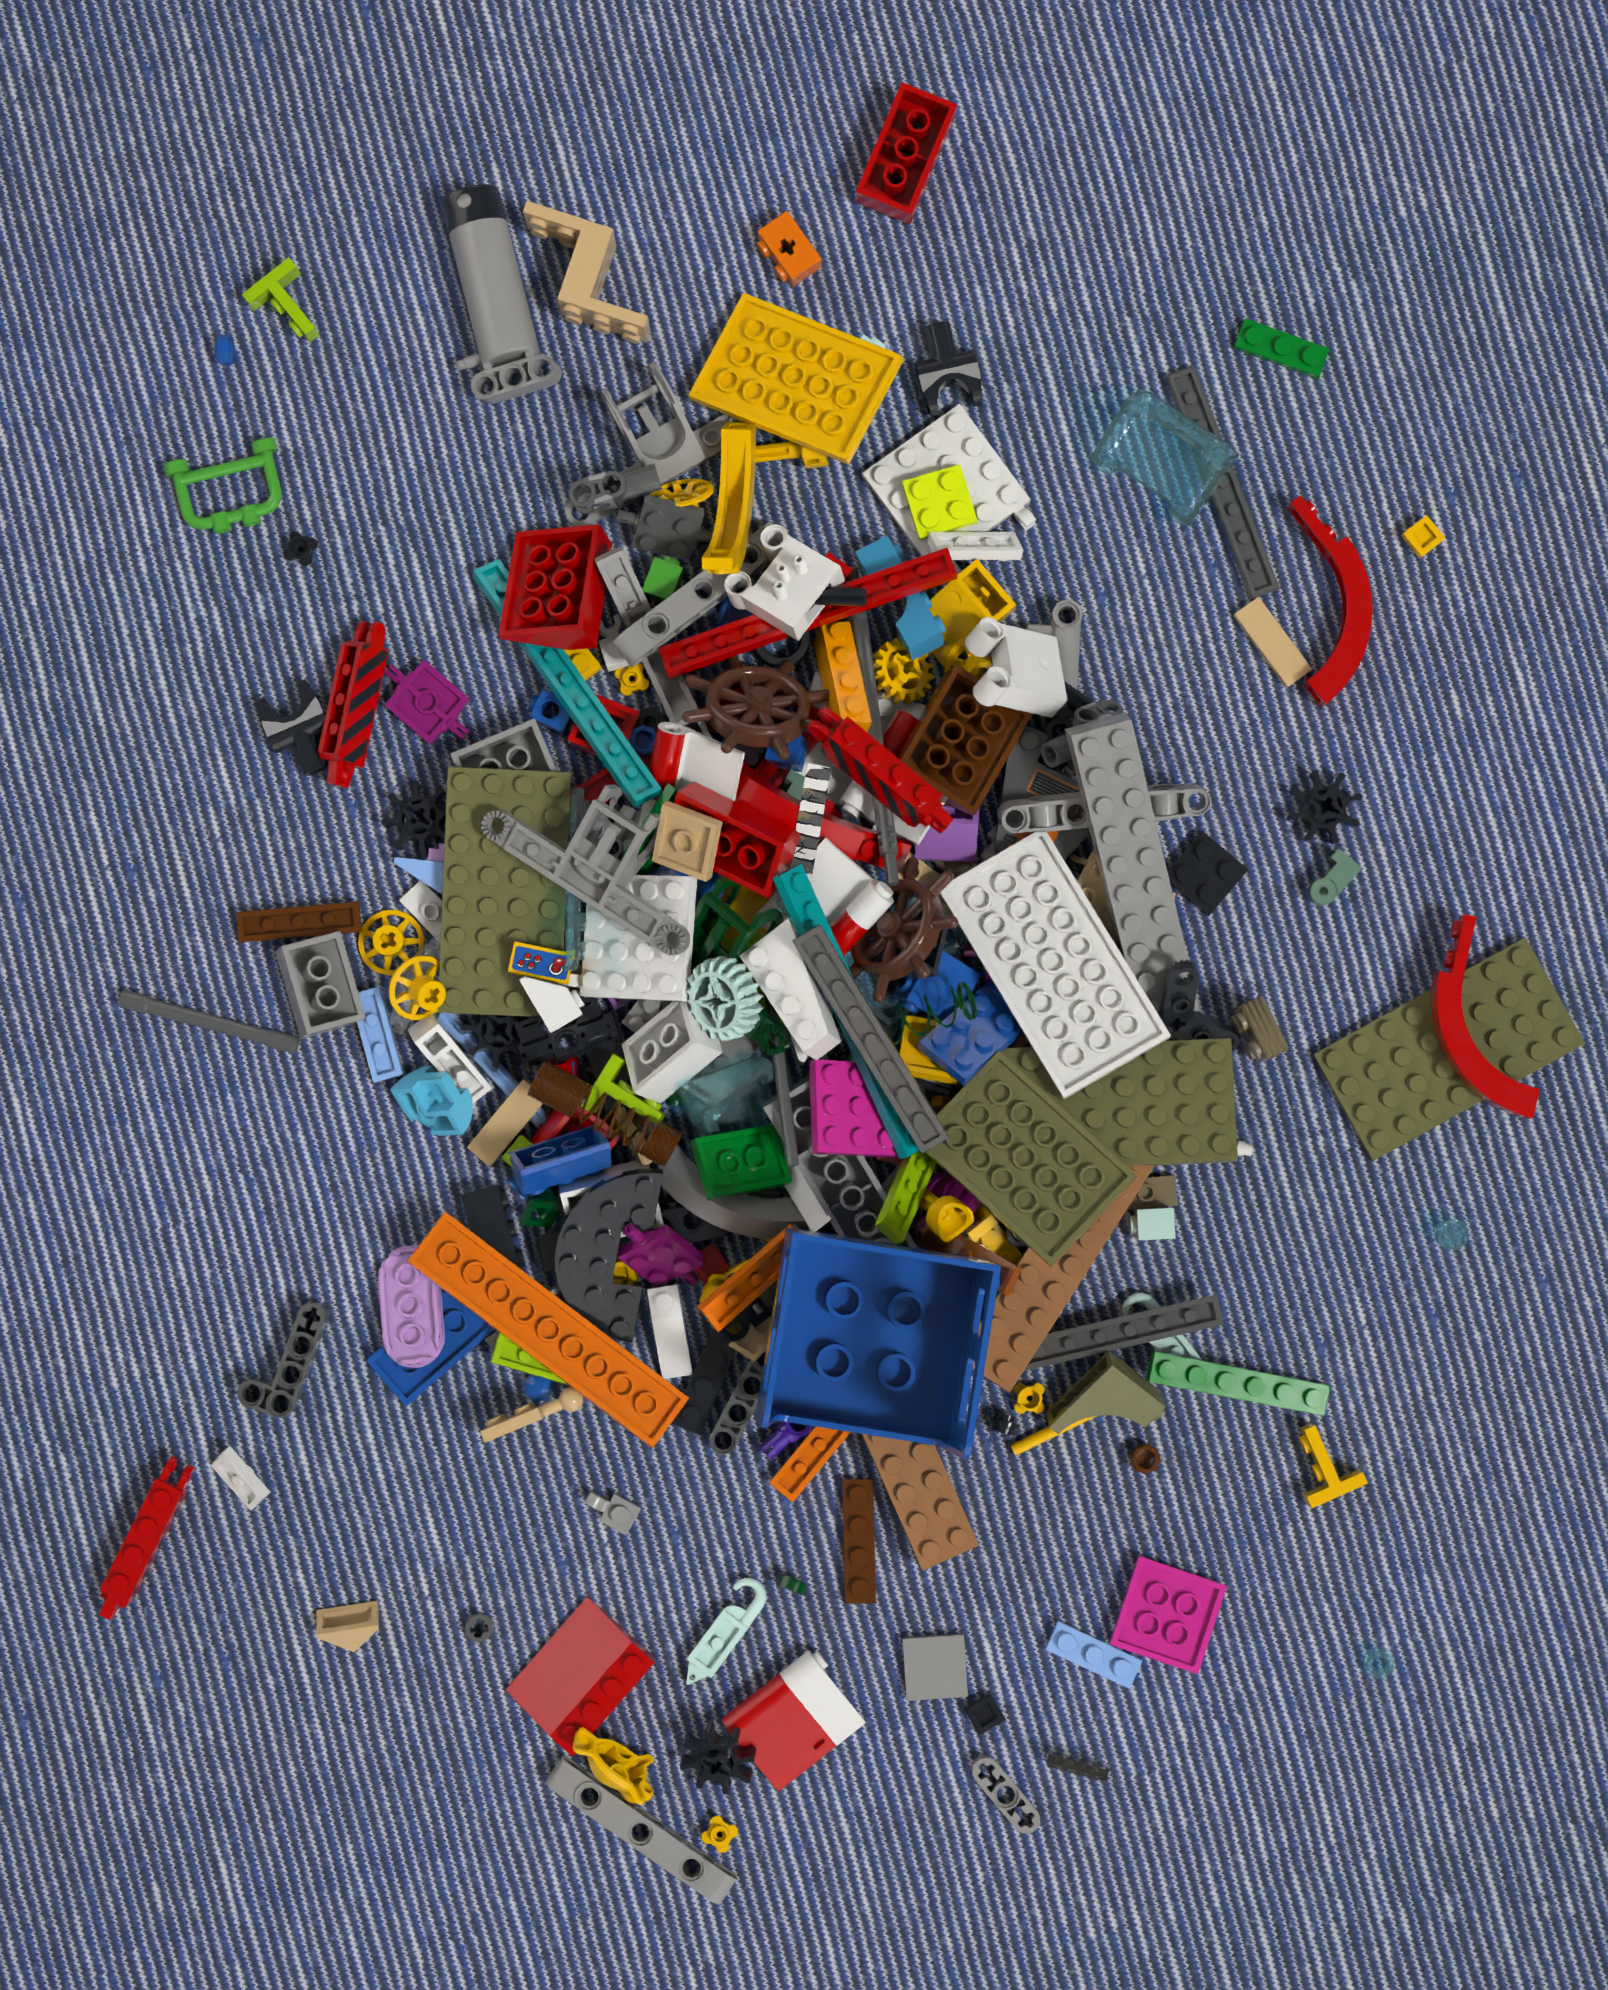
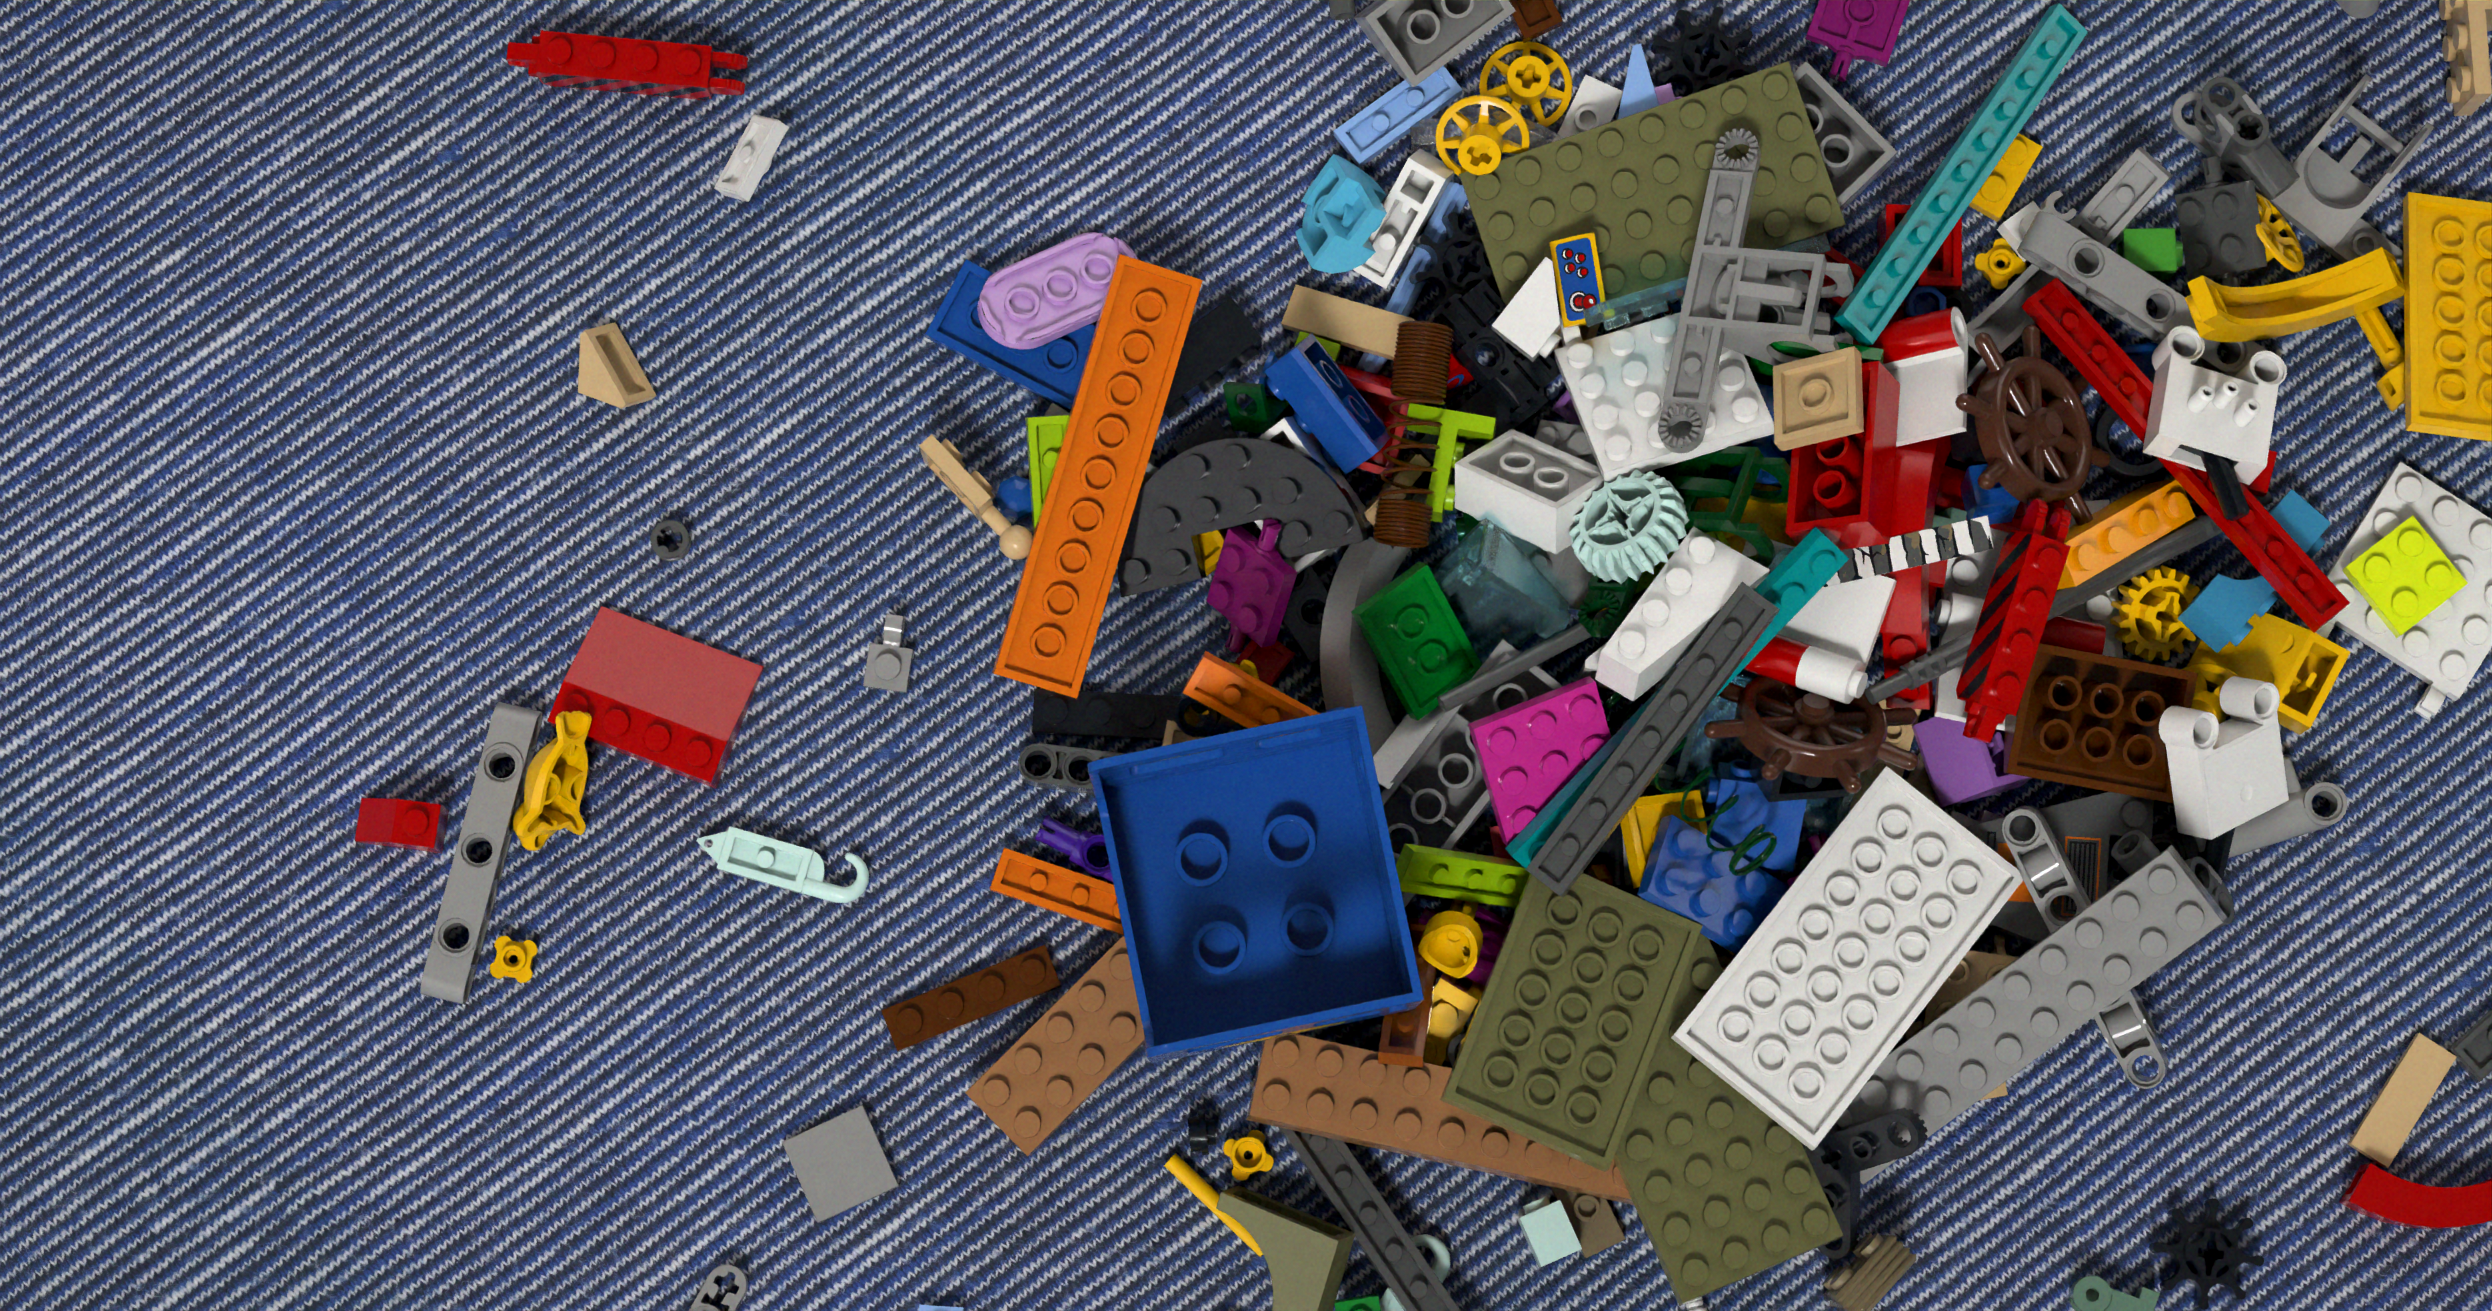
camera: 70 degrees right, 5 degrees down
dark grey beam [237,1302,330,1418] -> none
red slope [498,524,613,650] -> none
blue brick [528,689,572,736] -> none
white slope [647,1284,693,1379] -> none
black gear [680,1722,757,1794] -> none
door [721,1650,866,1792] -> none
dark green tile [776,1573,808,1596] -> none
white plate [927,532,1023,561] -> none
black tile [963,1691,1006,1735] -> none
black plate [1167,830,1248,916] -> none
none -> red slope [355,798,449,854]

